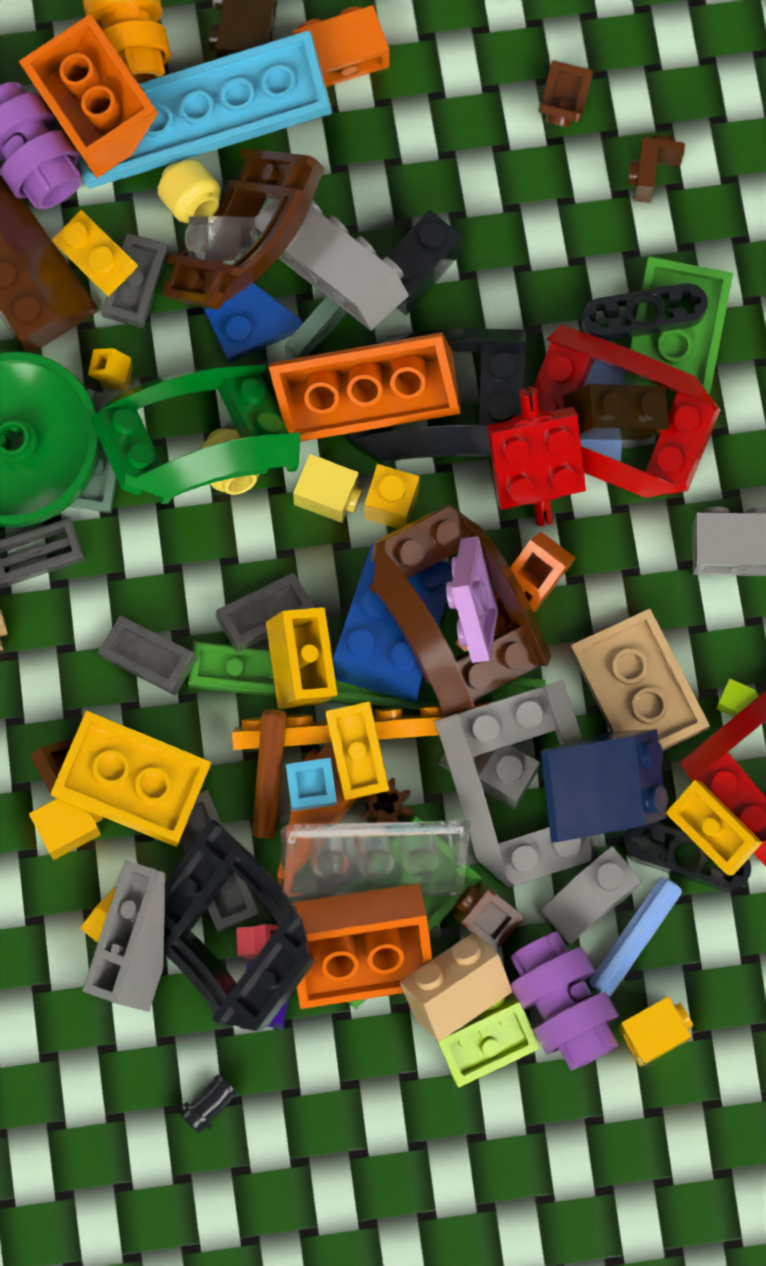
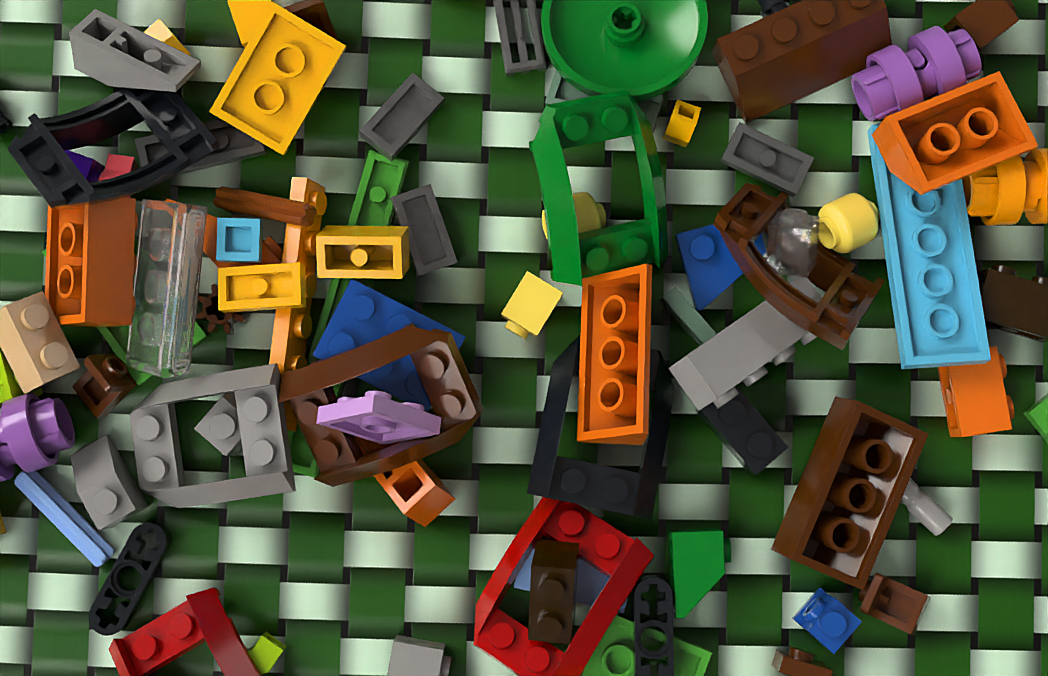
camera: 100 degrees right, 10 degrees up
yellow plate [51,210,138,297] -> none
yellow brick [364,464,420,529] -> none
red plate [487,387,586,527] -> none
dark blue slope [541,729,668,842] -> none
tan plate [570,608,710,750] -> none
yellow plate [666,780,763,876] -> none
none -> green slope [668,528,731,618]
none -> reddish brown slope [771,396,928,590]
none -> blue brick [792,587,862,654]
none -> light grey piece [900,478,953,536]

